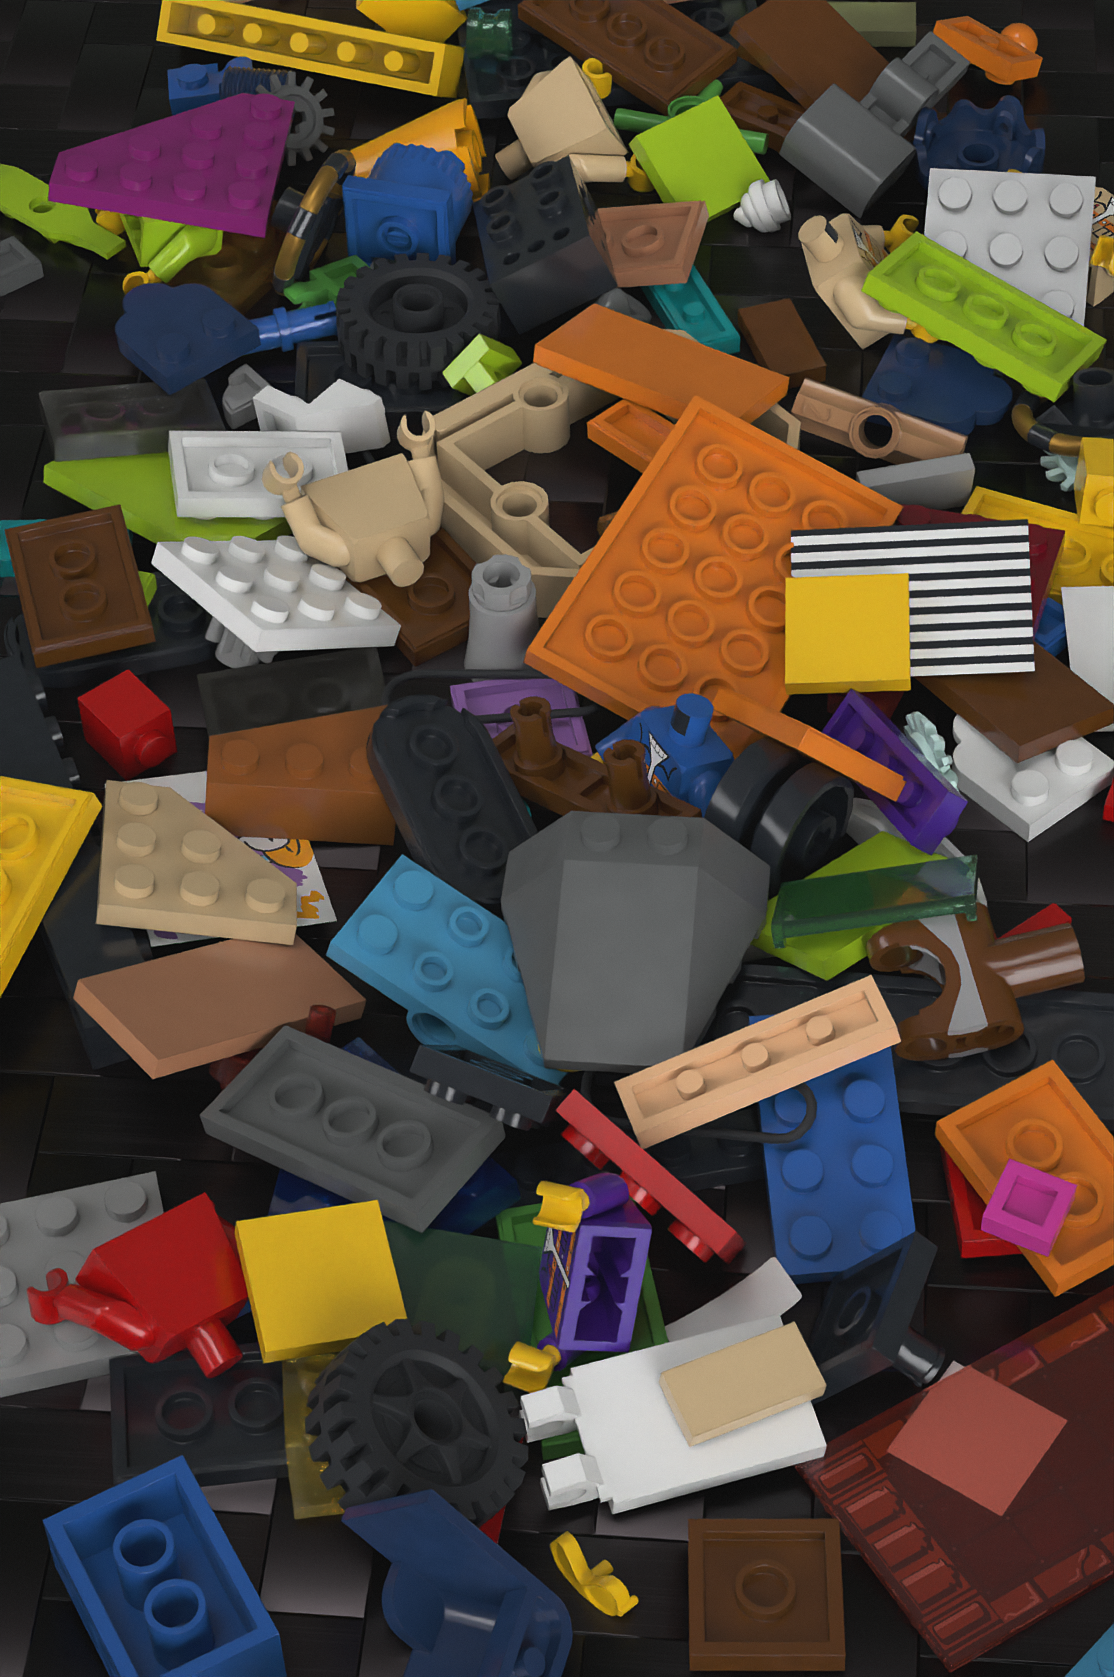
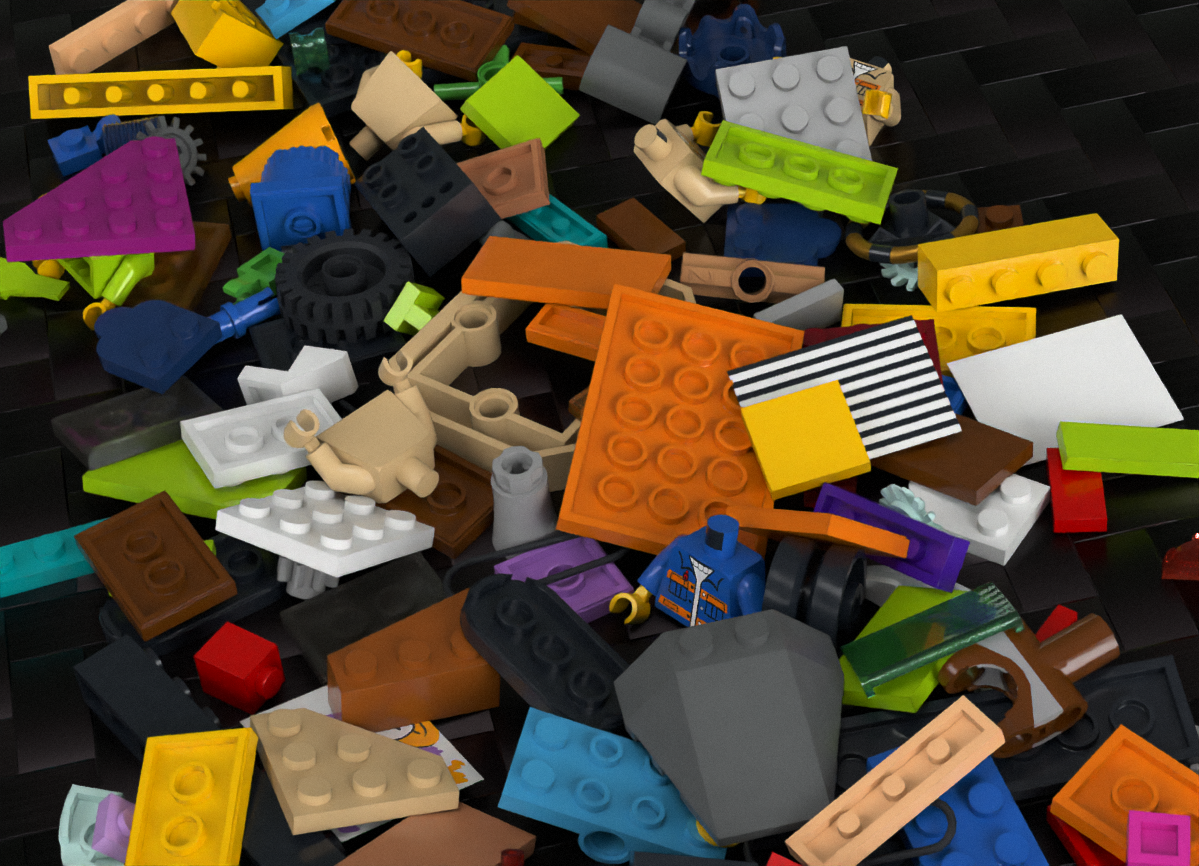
camera: 15 degrees left, 5 degrees down
light grey tile [223,364,272,429] -> none
piece [271,149,356,296] -> none
reddish brown plate [492,696,702,818] -> none
white plate [733,179,791,233] -> none

